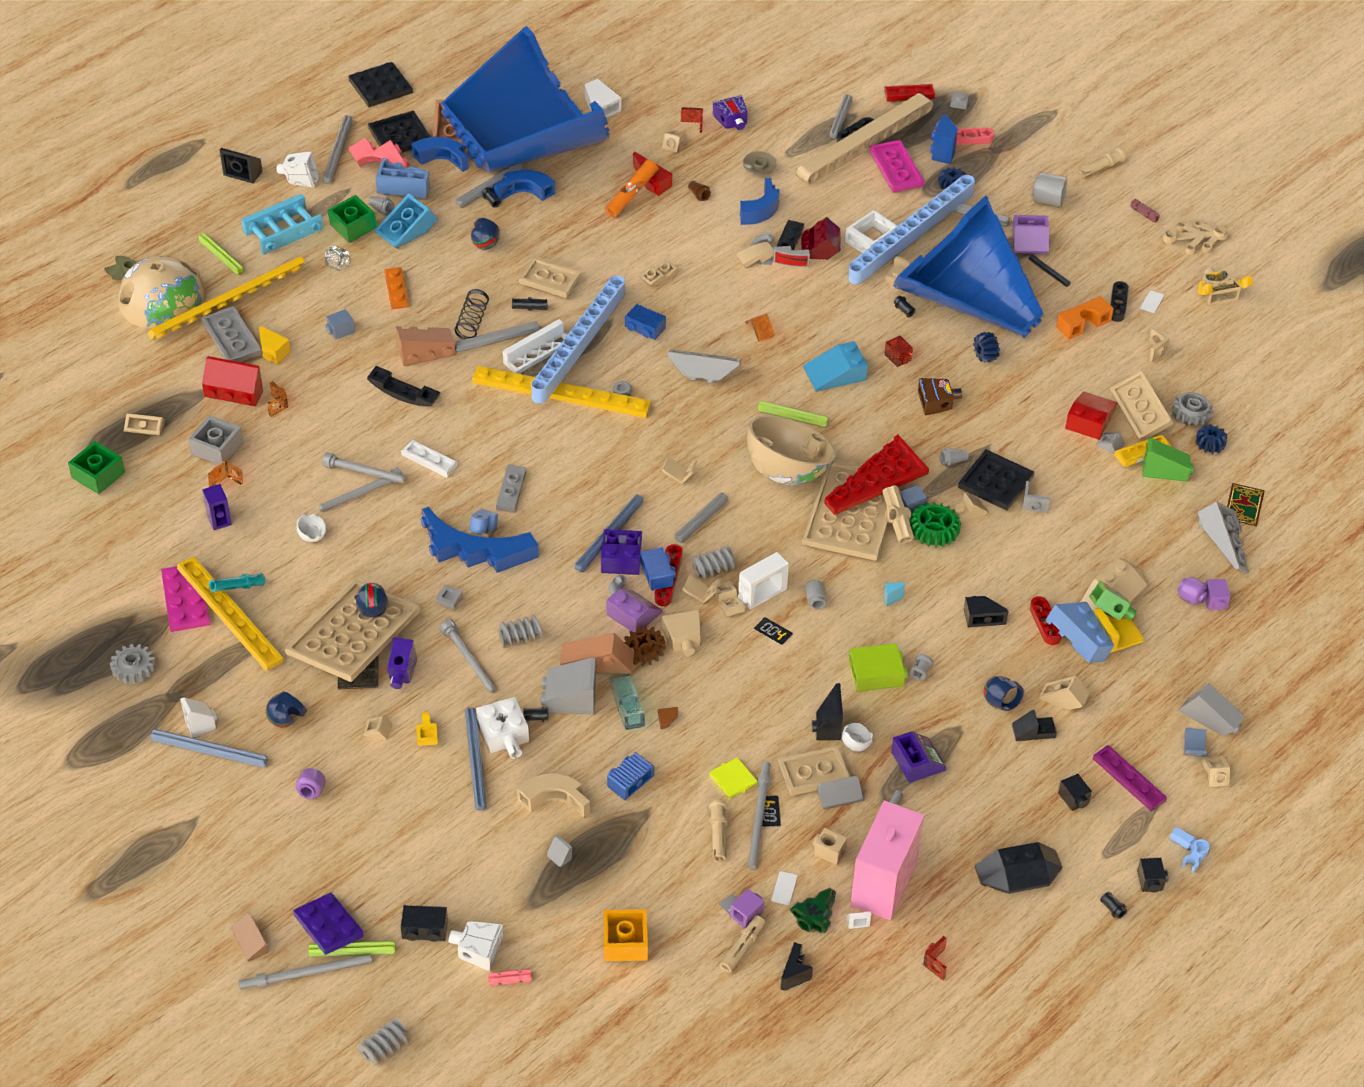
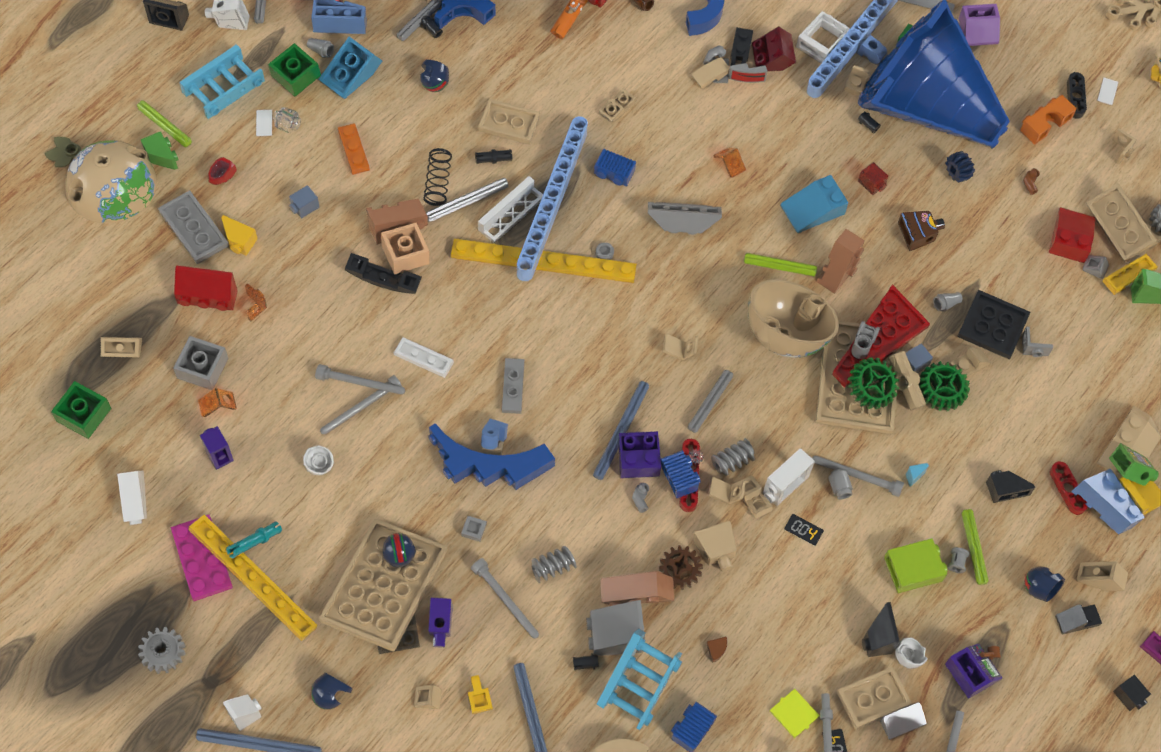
camera: 10 degrees left, 15 degrees up
yellow plate [148,256,305,340] -> none
white brick [476,697,529,759] -> none
medium lavender slope [607,589,662,632] -> none
clear light blue slope [609,674,645,730] -> none
black bar [1028,254,1071,287] -> none
none -> white slope [117,470,147,525]
none -> bright green slope [141,131,179,170]
none -> red rock [208,157,237,185]
none -> white sticker [256,110,272,136]
none -> light nougat brick [381,223,429,274]
none -> medium azure fence [597,629,682,730]
none -> clear piece [689,449,704,465]
none -> light grey piece [812,456,904,497]
none -> nougat wedge [816,229,865,294]
none -> green gear [847,357,900,409]
none -> light grey piece [851,321,880,359]
none -> medium blue leg [856,35,887,64]
none -> lime axle [962,509,989,585]
none -> dark orange hand [980,646,1001,660]
none -> dark orange arm [1023,168,1040,195]

